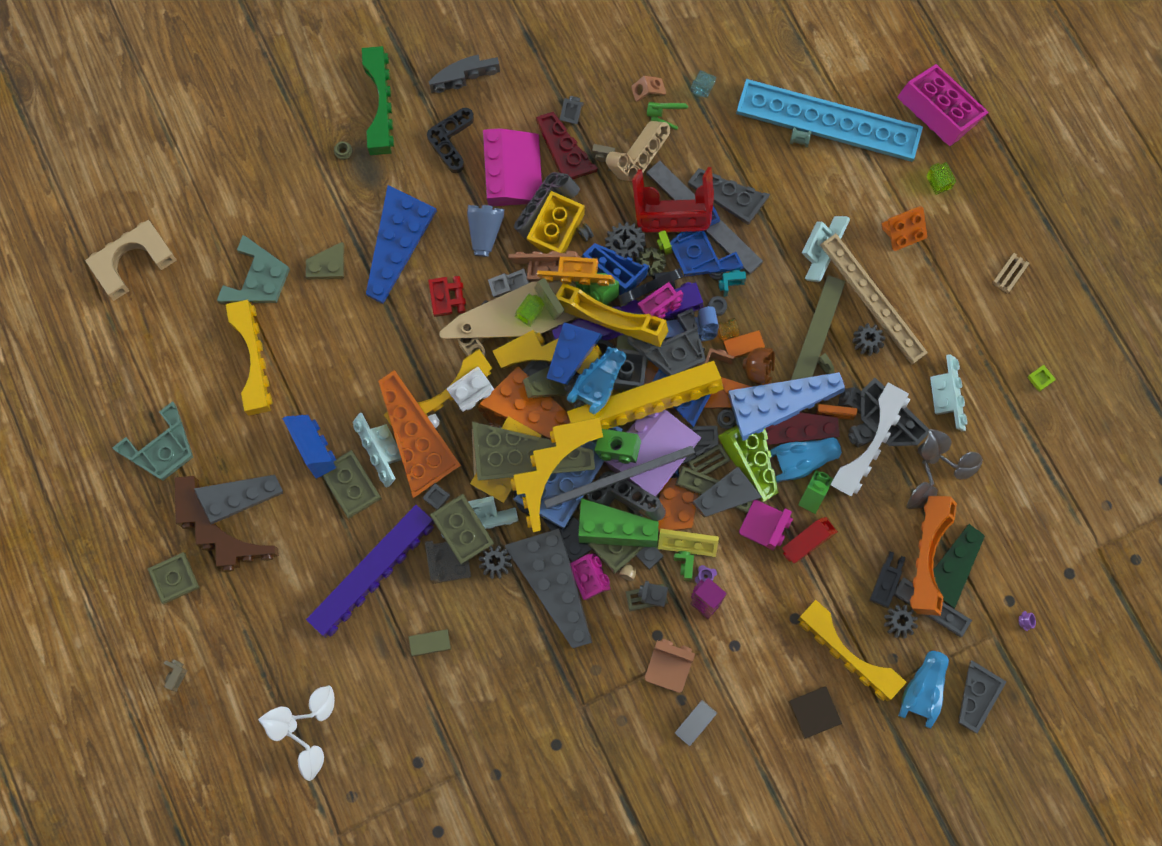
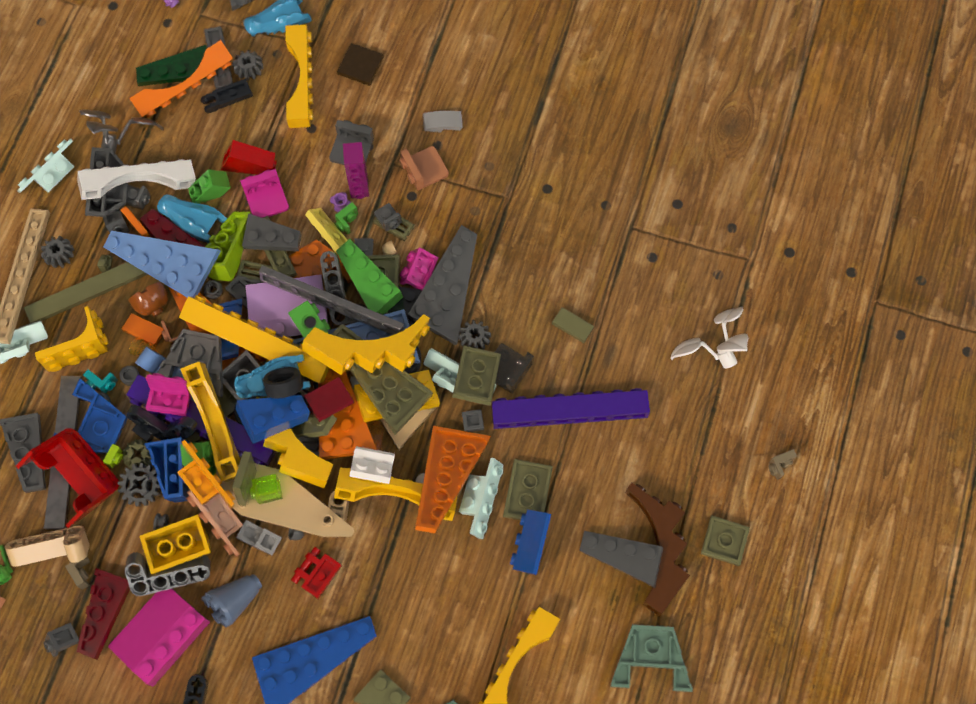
camera: 140 degrees left, 5 degrees down
none -> yellow bracket [35,306,109,372]
none -> black tyre [263,367,303,399]
none -> dark red slope [304,377,354,422]
none -> dark grey bracket [329,120,374,165]

